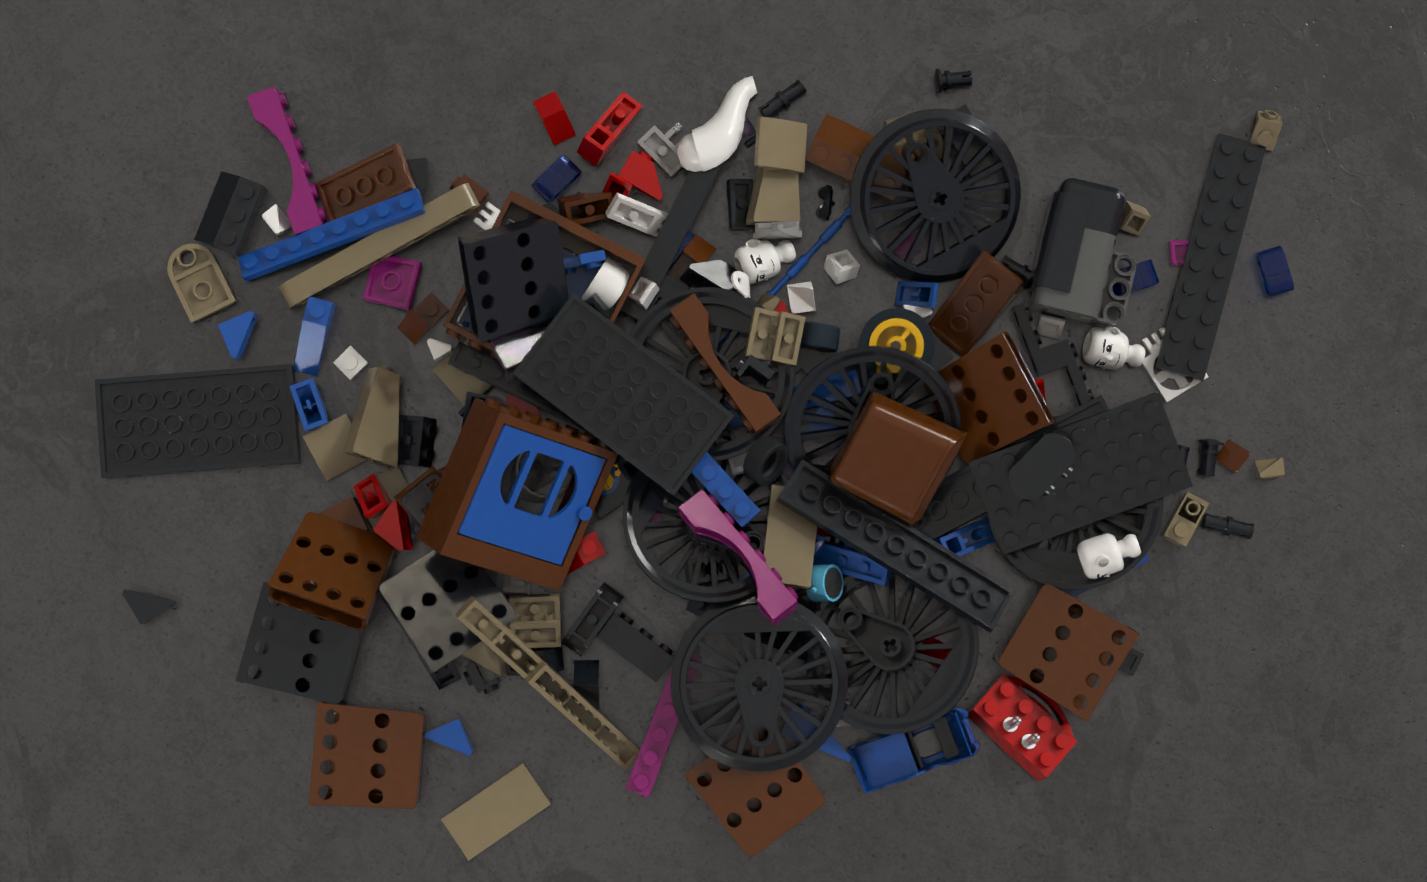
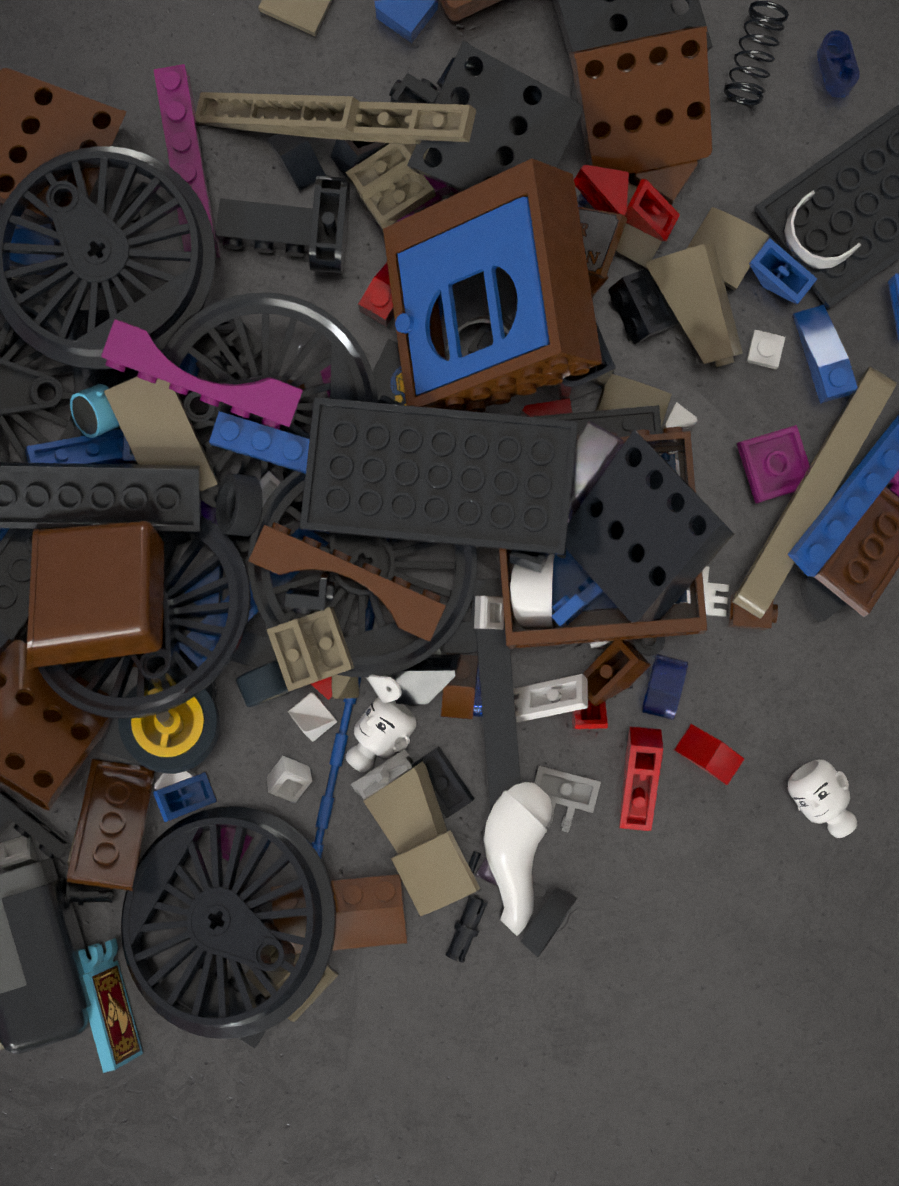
camera: 150 degrees right, 0 degrees up
reddish brown slope [397,292,449,345] -> none
red slope [618,151,663,204] -> none
black piece [816,185,835,220] -> none
black pin [934,68,972,93] -> none
none -> tile [78,938,143,1073]
none -> black tyre [521,888,577,957]
none -> black piece [724,0,789,105]
none -> white piece [784,190,861,269]
none -> white piece [788,760,857,838]
none -> clear blue beam [817,30,860,98]

